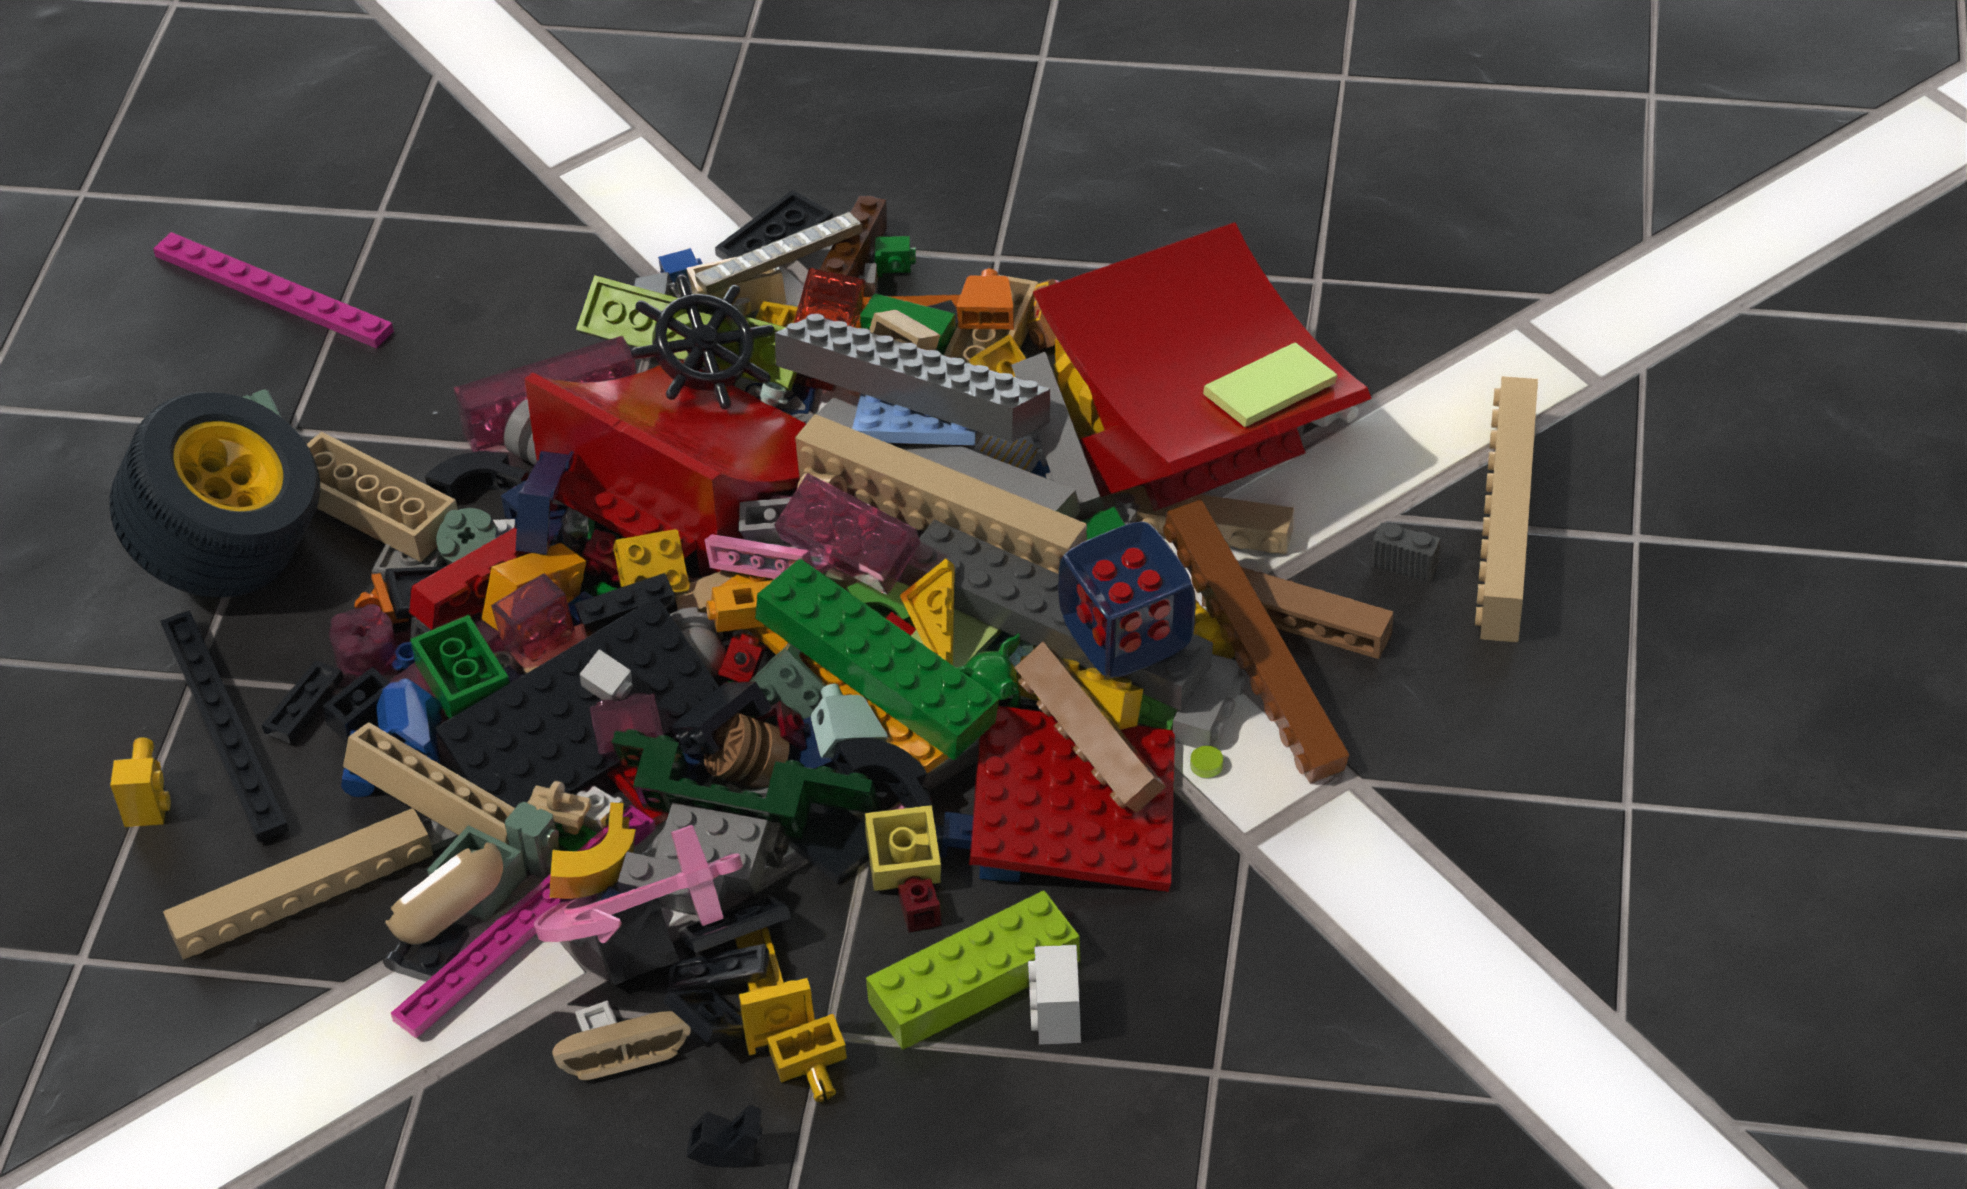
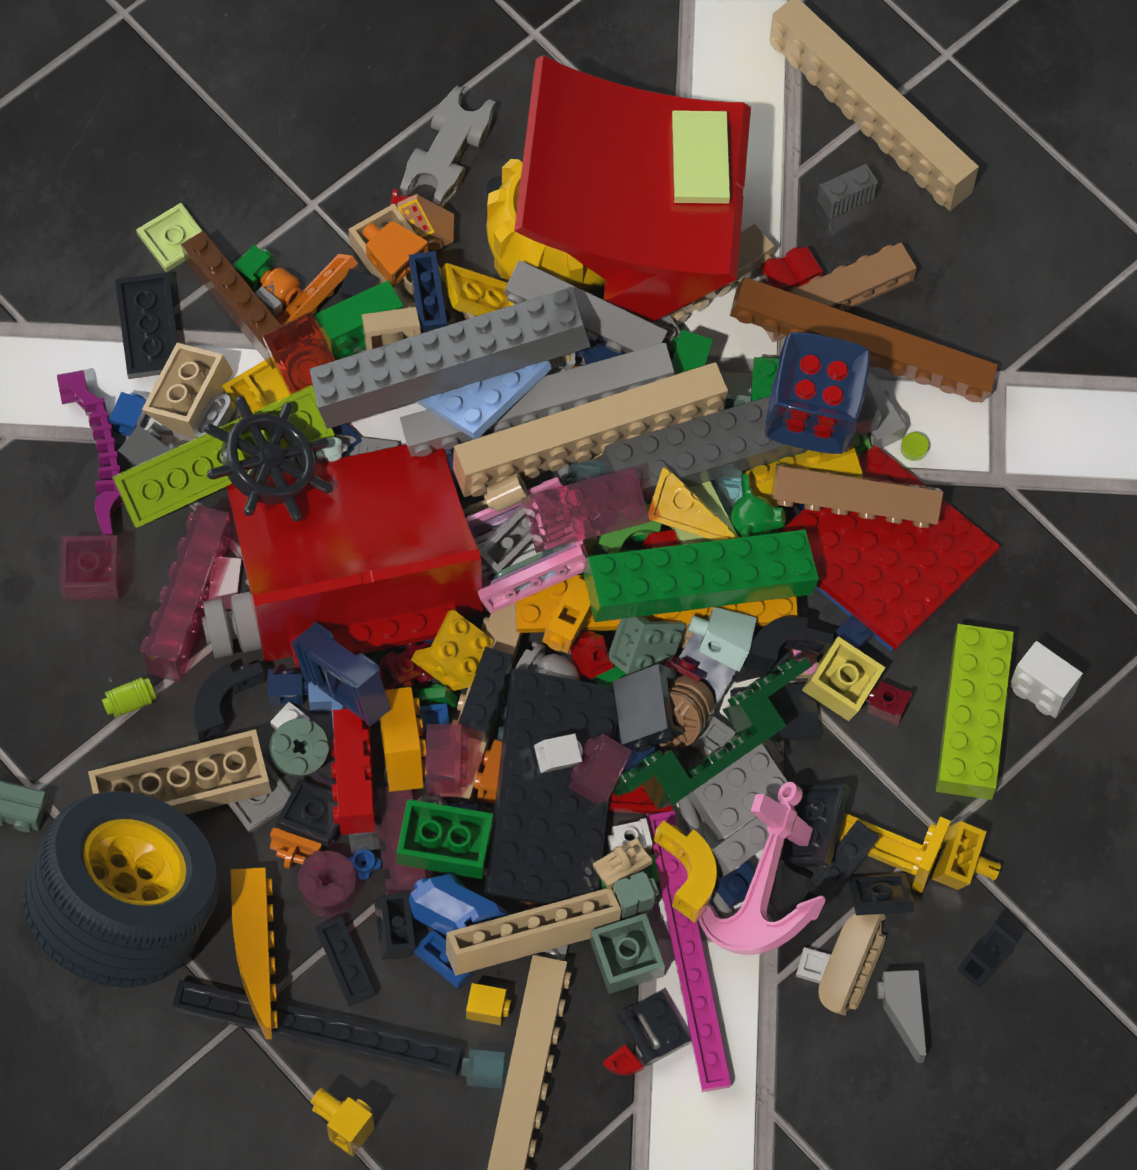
camera: 55 degrees left, 20 degrees up
tan brick [385,843,503,944] -> none
dark tan tile [695,212,863,295] -> none
none -> magenta piece [57,370,123,544]
none -> clear pink brick [60,535,121,601]
none -> lime head [102,677,156,718]
none -> yellowish green tile [136,203,202,272]
none -> light orange slope [231,868,277,1039]
none -> orange head [260,268,301,307]
none -> dark blue brick [409,251,447,334]
none -> clear light blue brick [461,1049,505,1089]
none -> yellow brick [466,983,511,1025]
none -> red tile [602,1045,644,1075]
none -> red brick [759,247,823,291]
none -> light grey slope [877,970,926,1063]

